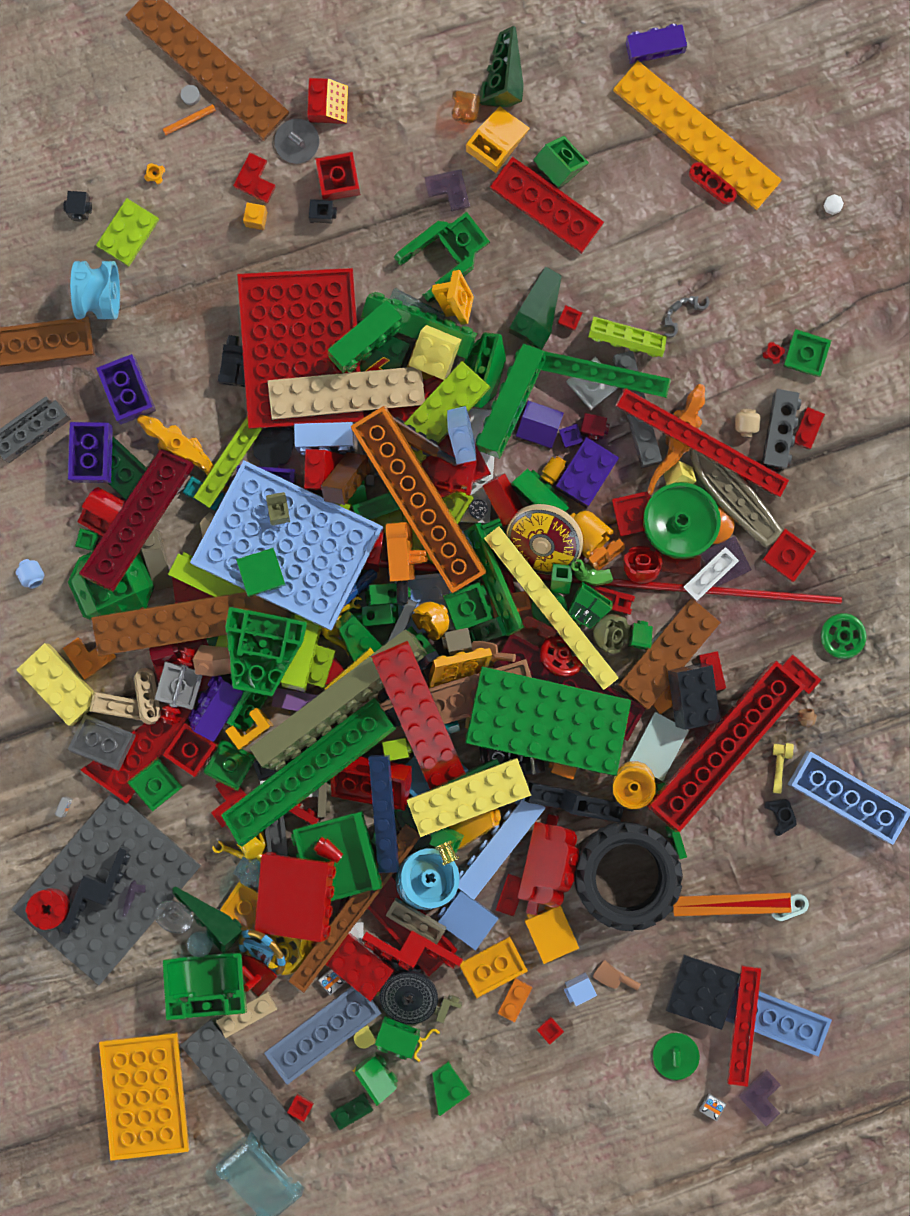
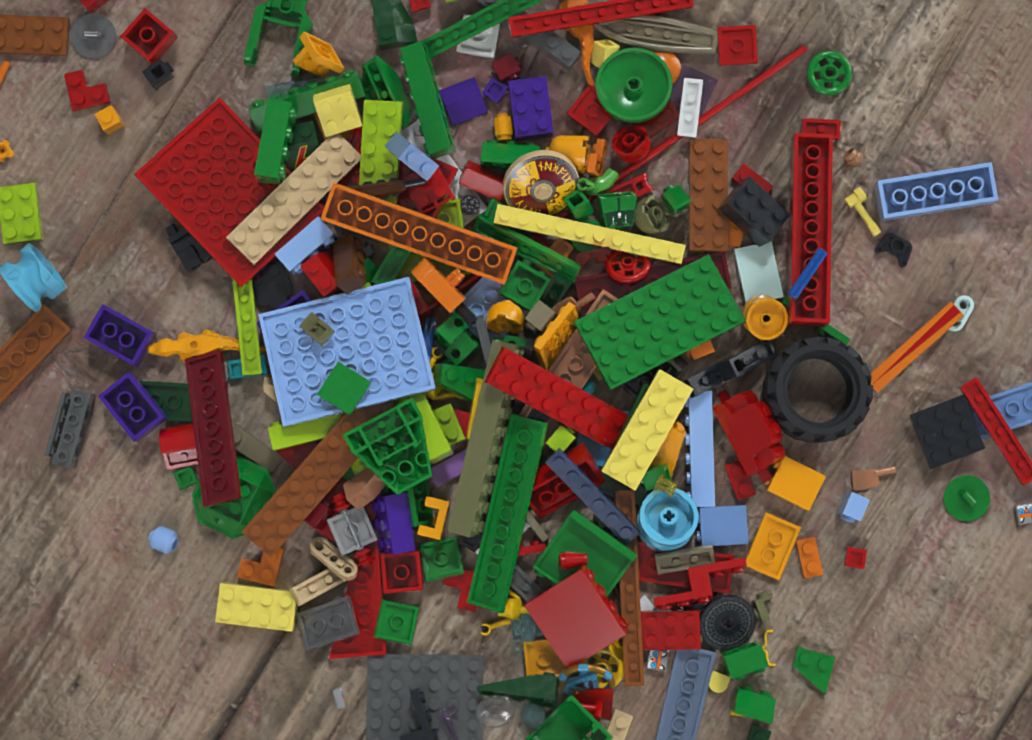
camera: 35 degrees left, 0 degrees up
none -> blue axle [788,248,827,299]

